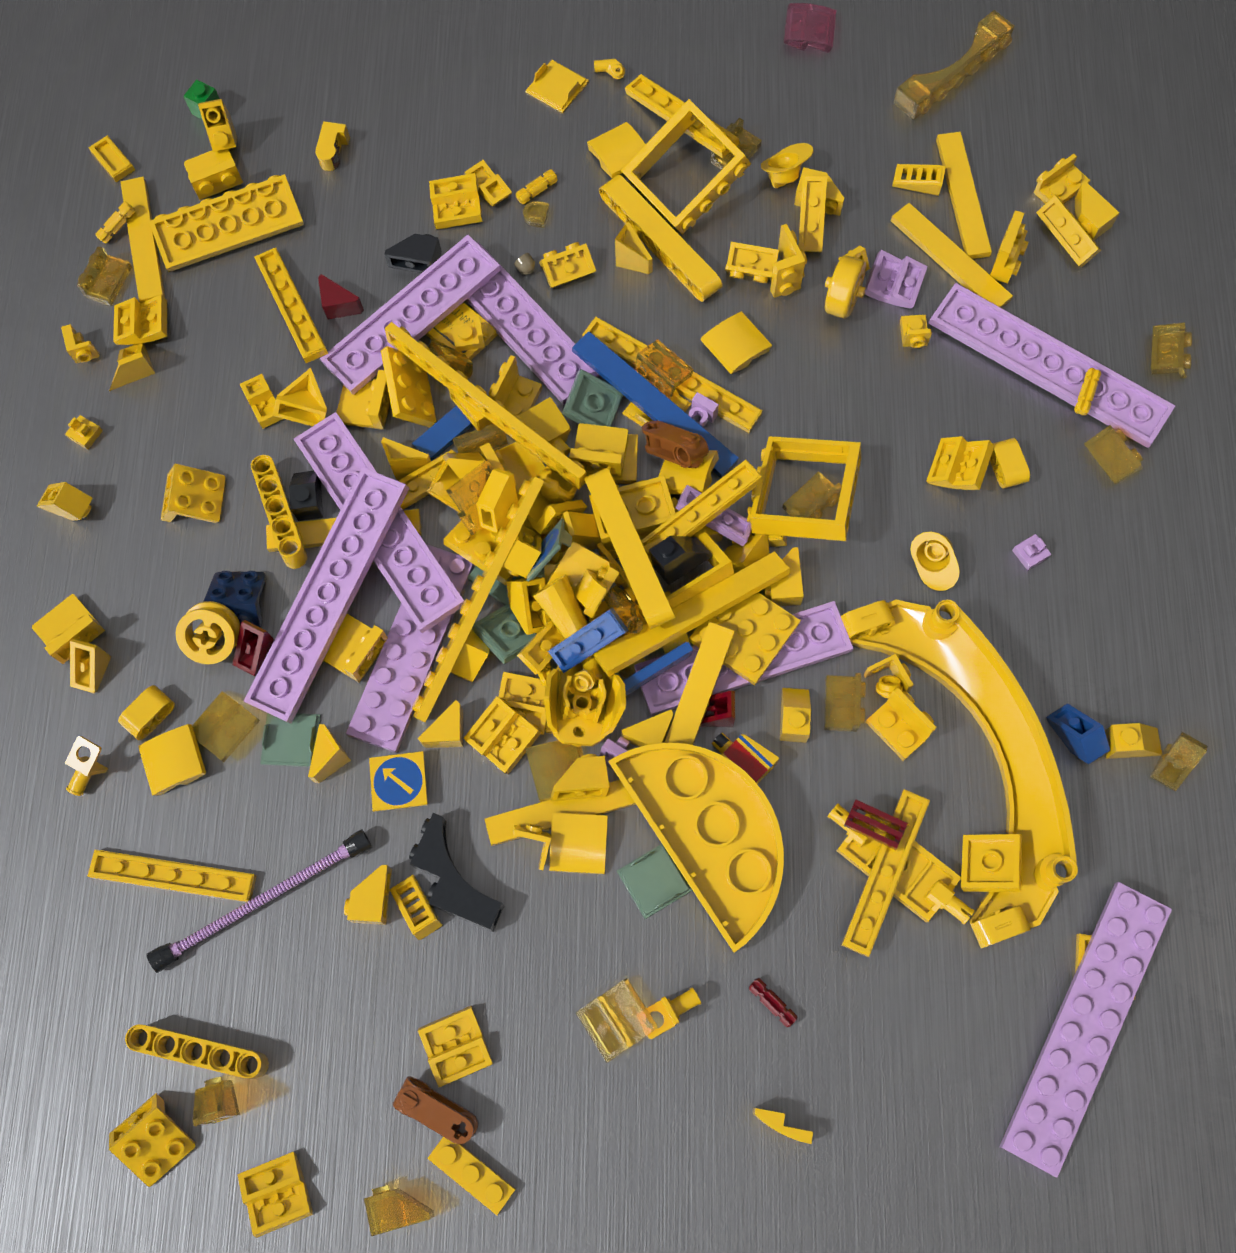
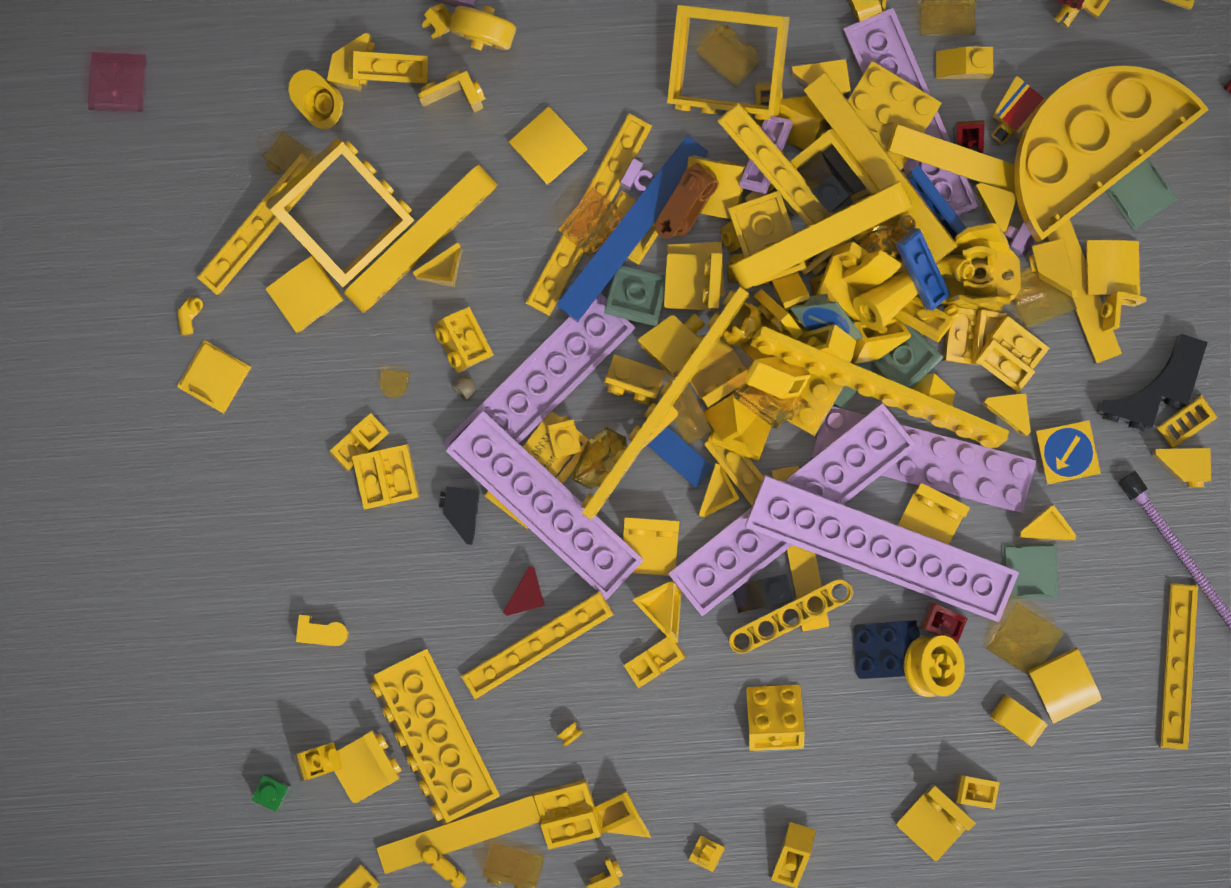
camera: 100 degrees left, 15 degrees up
yellow bracket [65,736,108,796] -> none
yellow plate [381,346,437,428] -> none
yellow axle [516,169,558,204] -> none
yellow bracket [725,242,779,283] -> none
none -> yellow bush [556,722,583,747]

